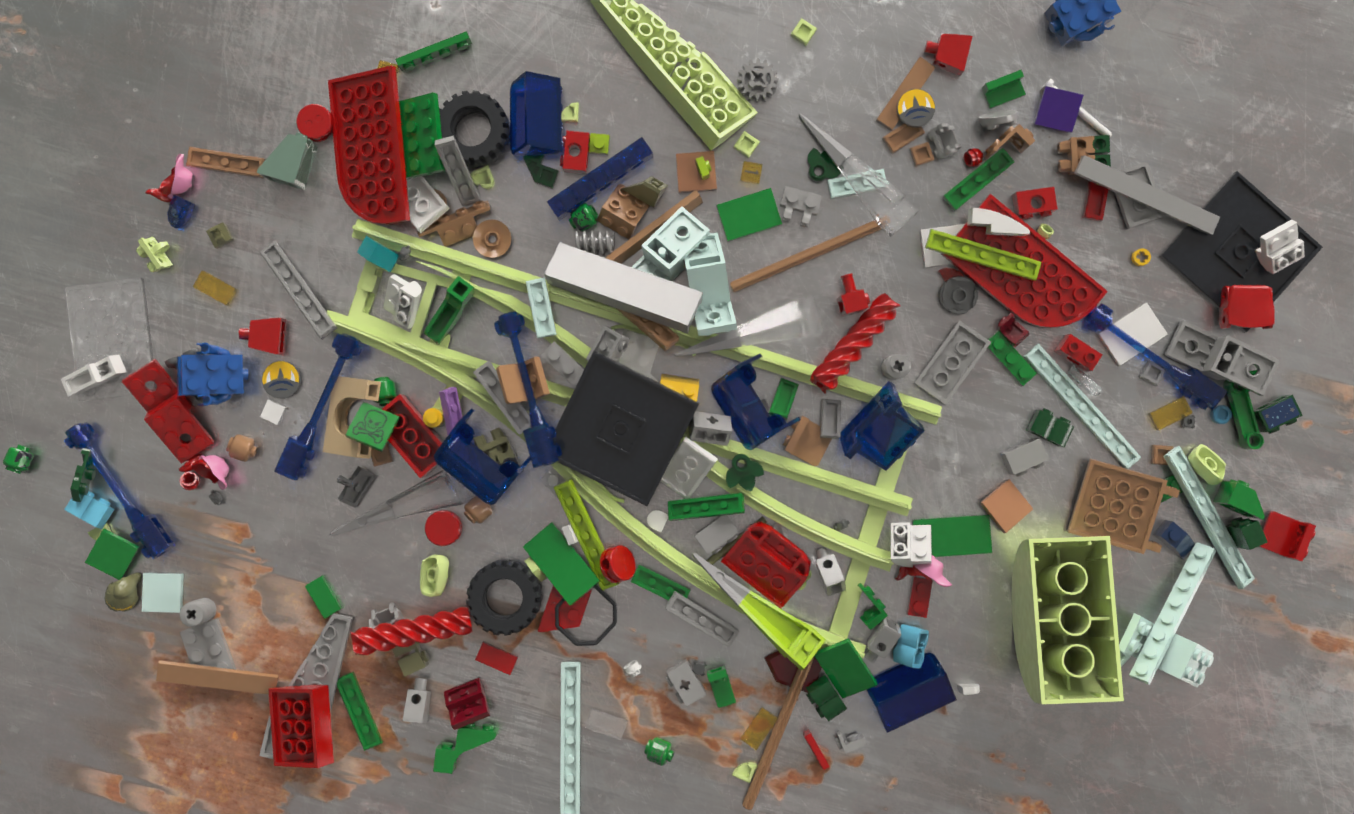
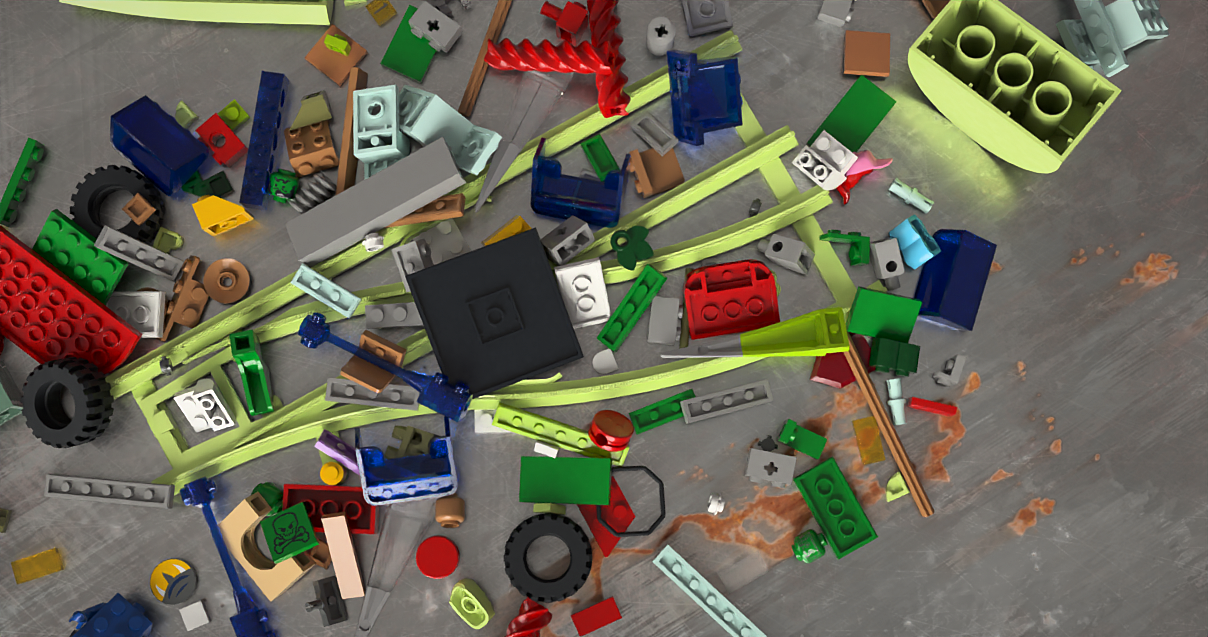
camera: 50 degrees left, 5 degrees down
red torso [239,318,286,356] -> none
teal slope [357,236,399,272] -> none
red plate [907,576,933,618] -> none
white tile [957,683,980,695] -> none
none -> black tyre [21,357,114,448]
none -> medium nougat tile [122,193,156,226]
none -> yellow slope [192,195,254,236]
none -> tile [321,512,366,599]
none -> white plate [362,233,384,252]
none -> light grey brick [408,0,462,53]
none -> red piece [484,38,618,75]
none -> green tile [793,457,878,560]
none -> light aqua pin [886,378,907,425]
none -> light aqua pin [888,178,934,214]

